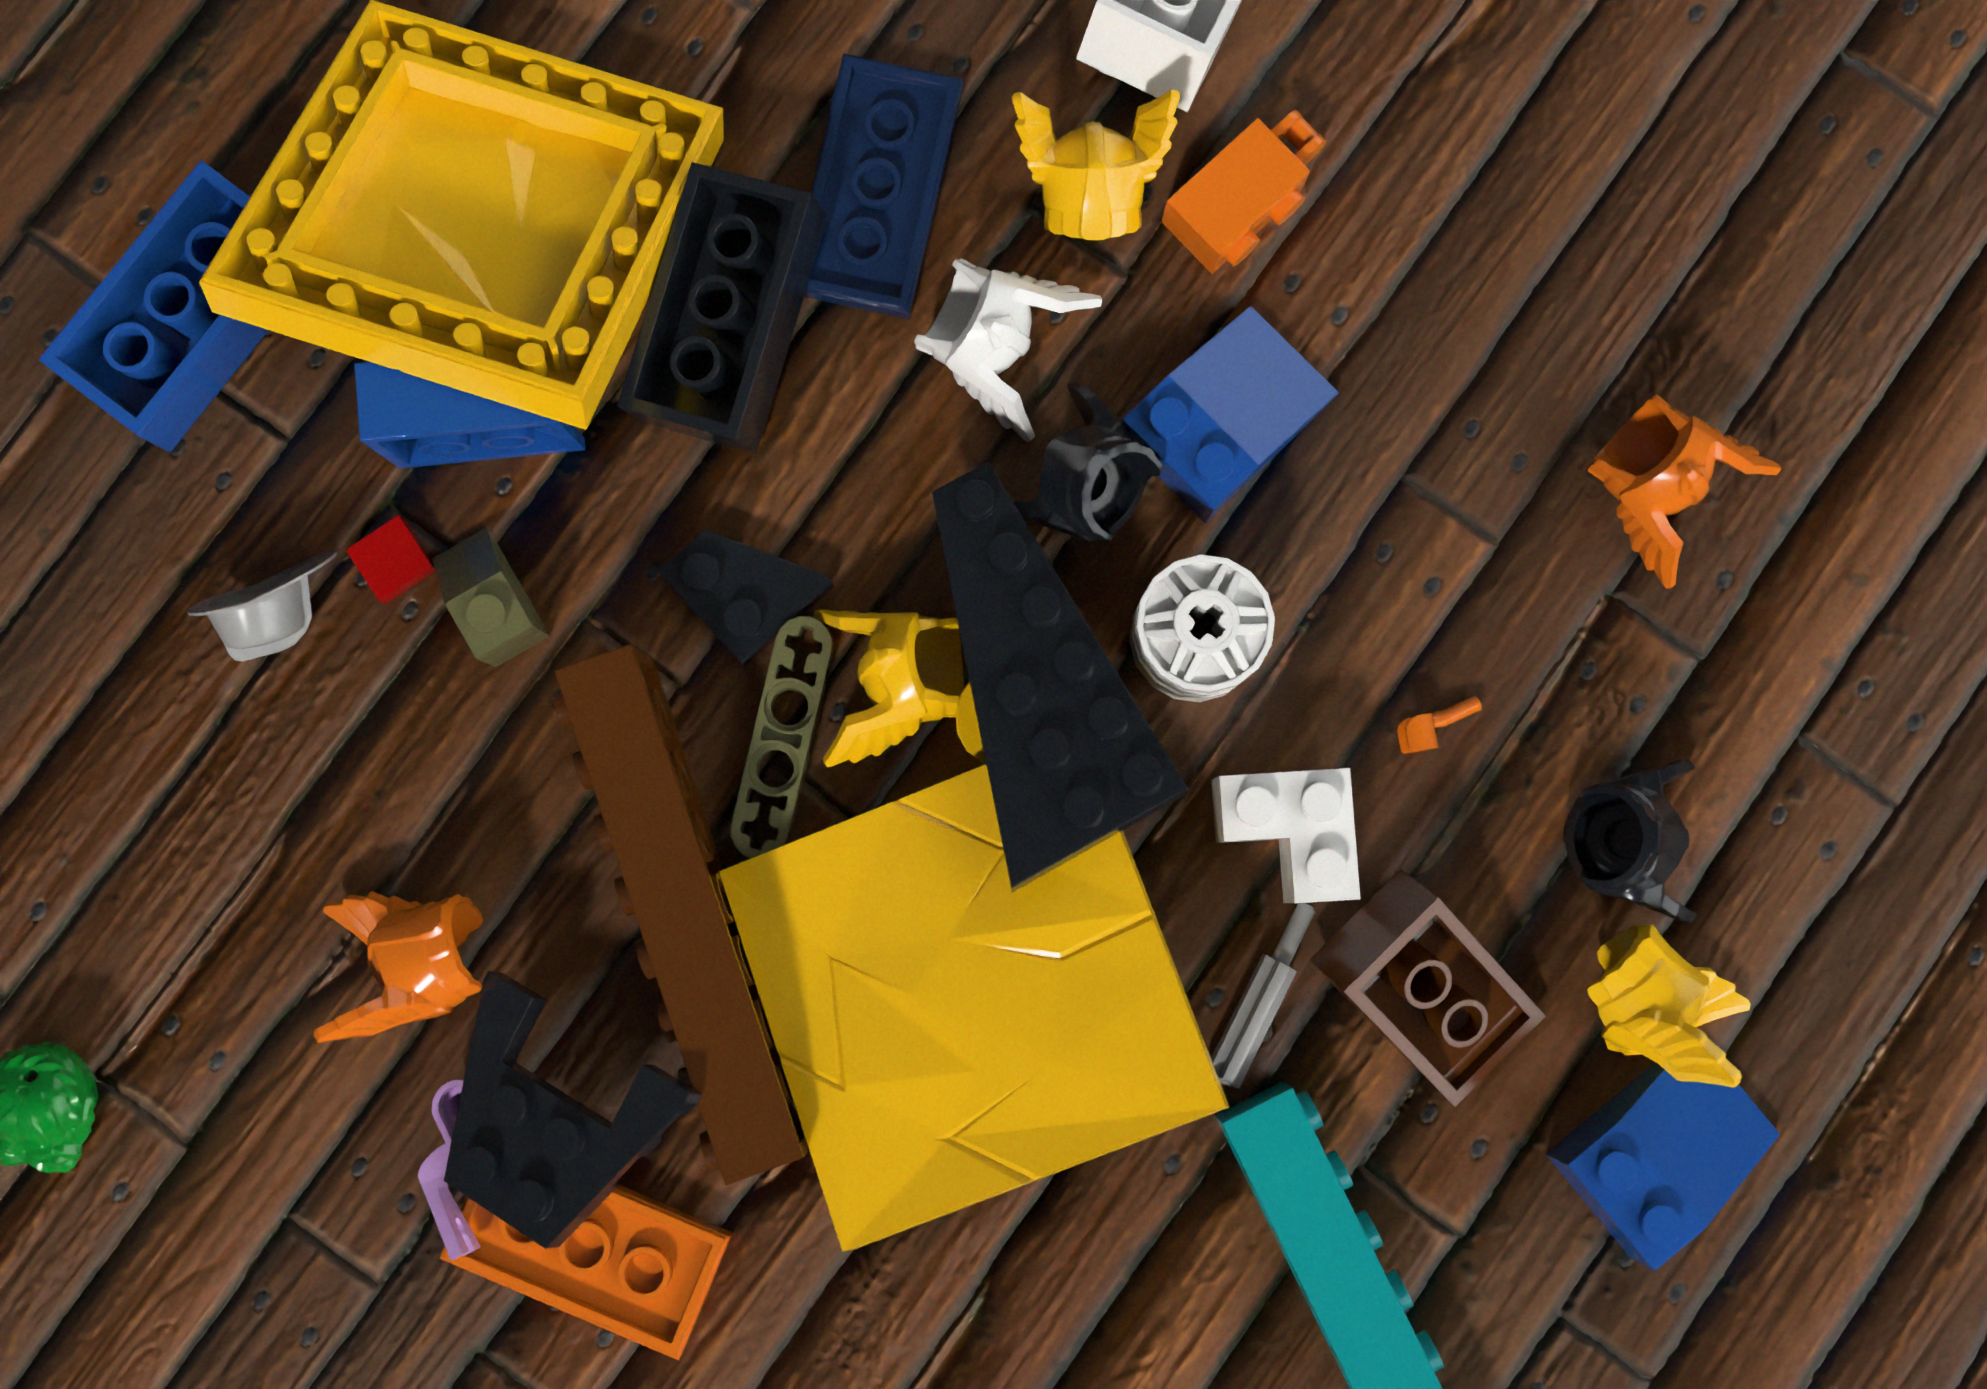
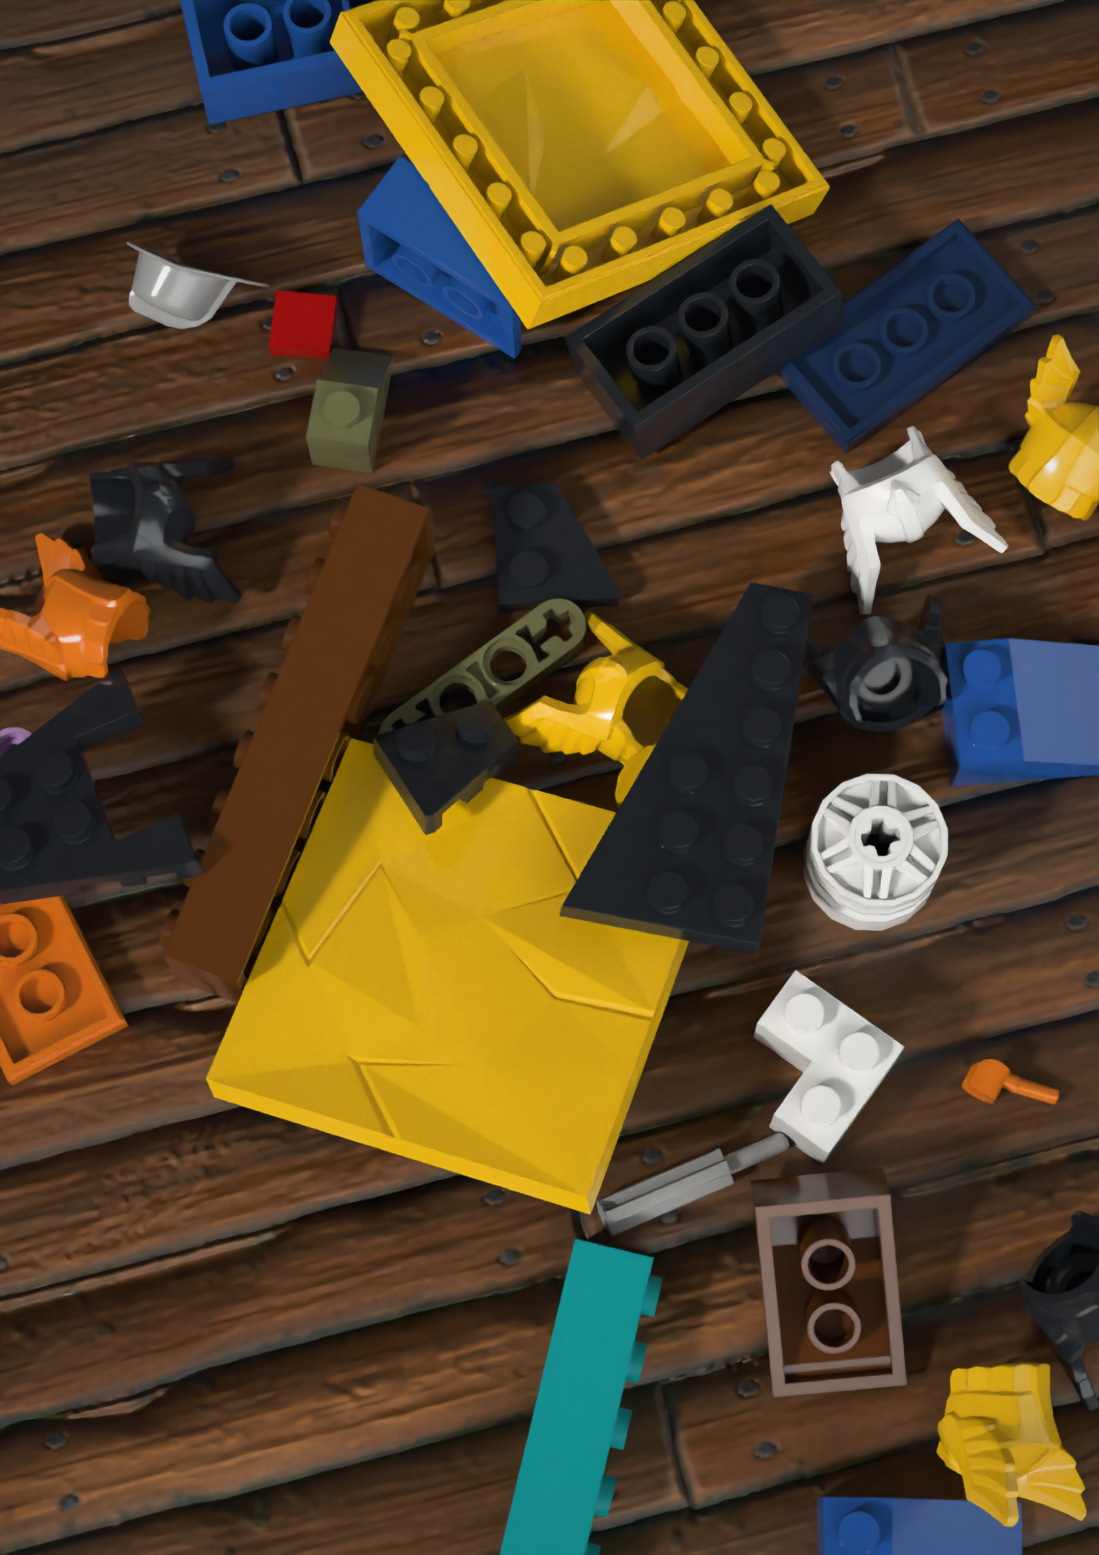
camera: 40 degrees right, 10 degrees down
none -> black helmet [89,459,242,604]
none -> black wing [374,700,518,835]

